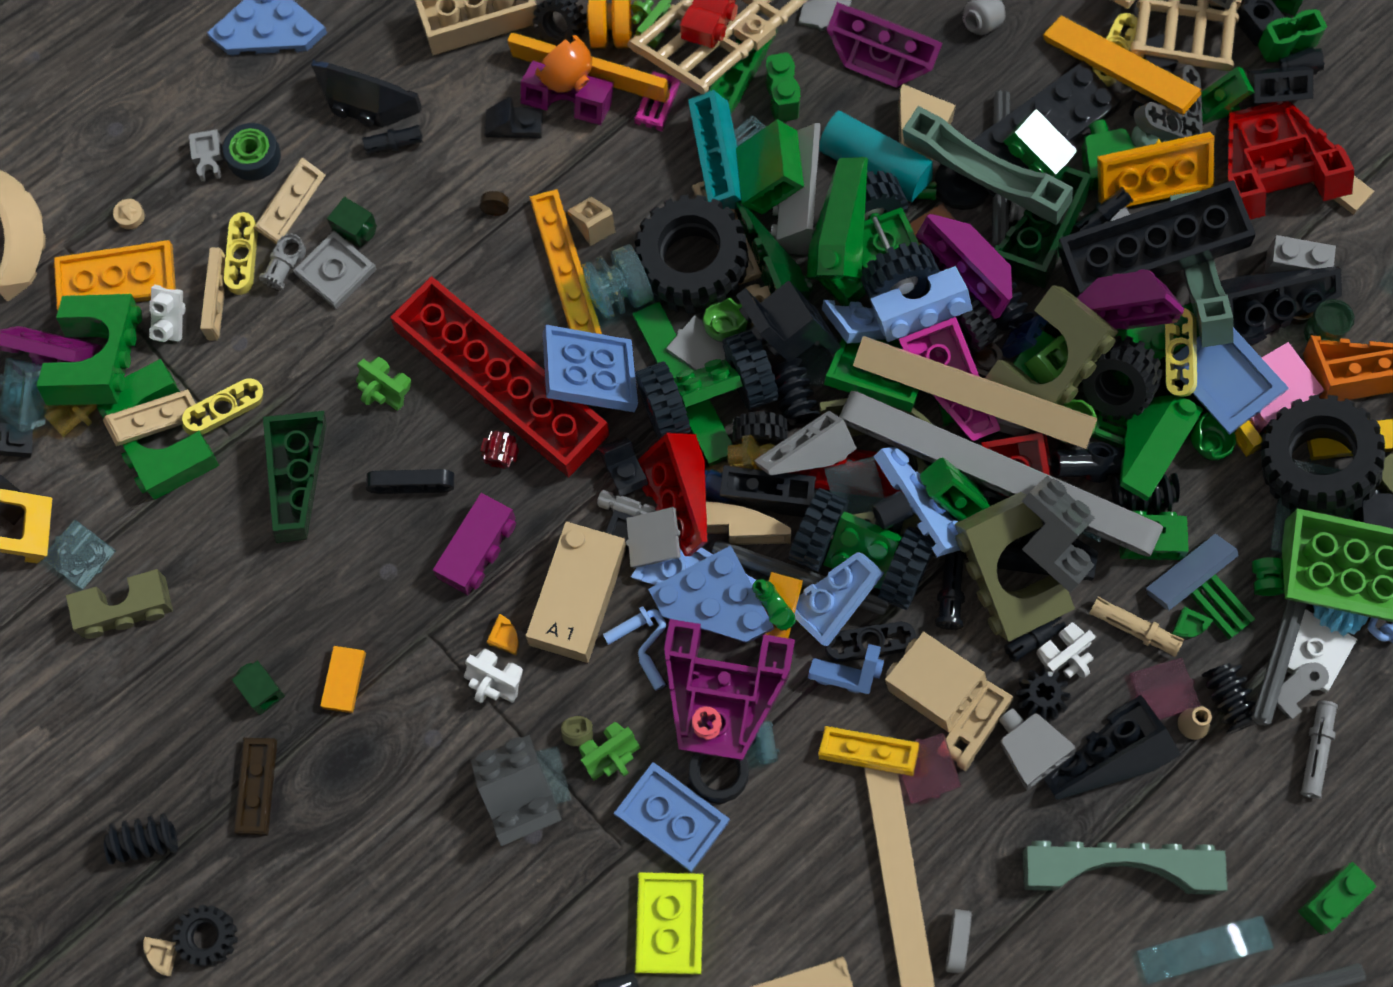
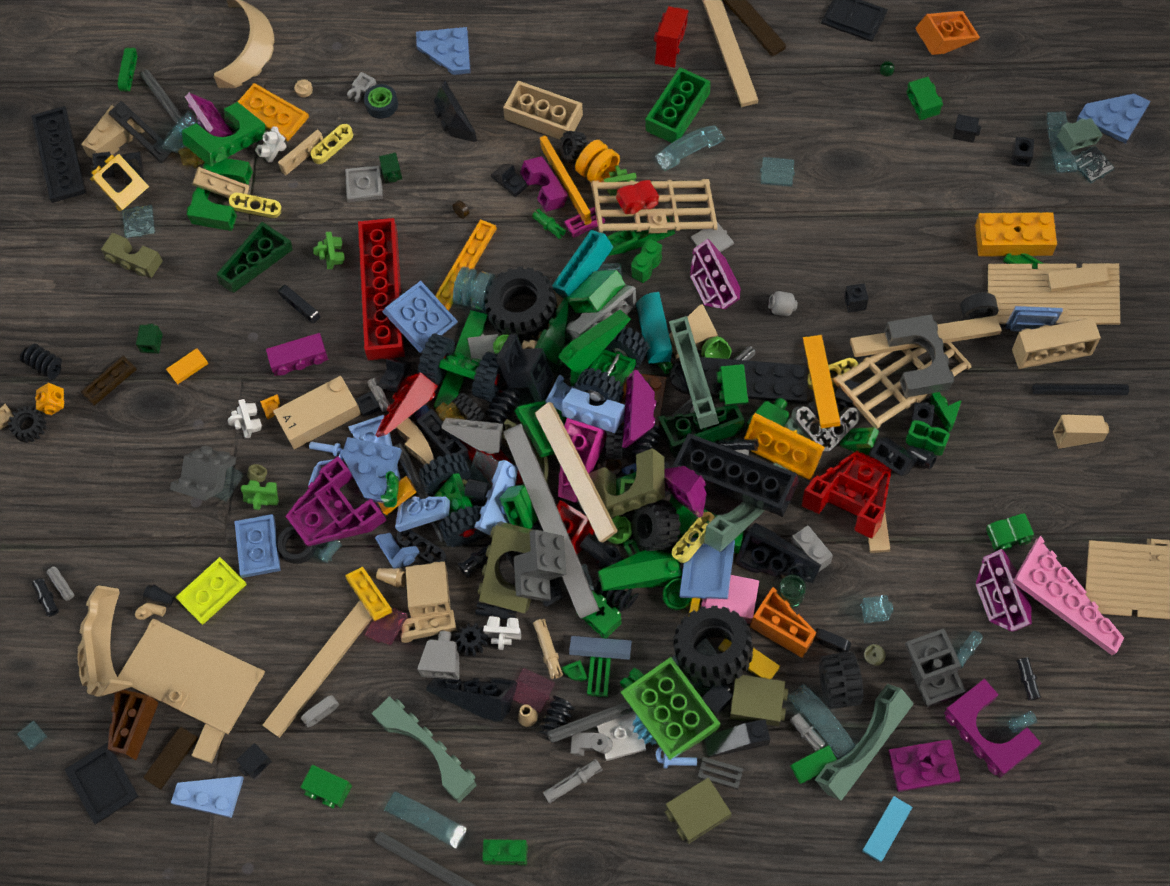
camera: 45 degrees right, 5 degrees down
tan tile [253,157,325,244] -> none
light grey connector [259,233,306,290] -> none
black pin [363,125,423,155] -> none
dark red gear [480,431,519,469] -> none
orange cylinder [535,35,592,93] -> none
tan slope [567,197,615,246] -> none
light grey piece [626,507,681,568] -> none
coral bush [692,706,722,740] -> none
none -> light orange brick [35,383,64,415]
none -> tan cone [376,568,406,588]
none -> green pin [532,209,566,239]
none -> bright green hair [701,336,732,359]

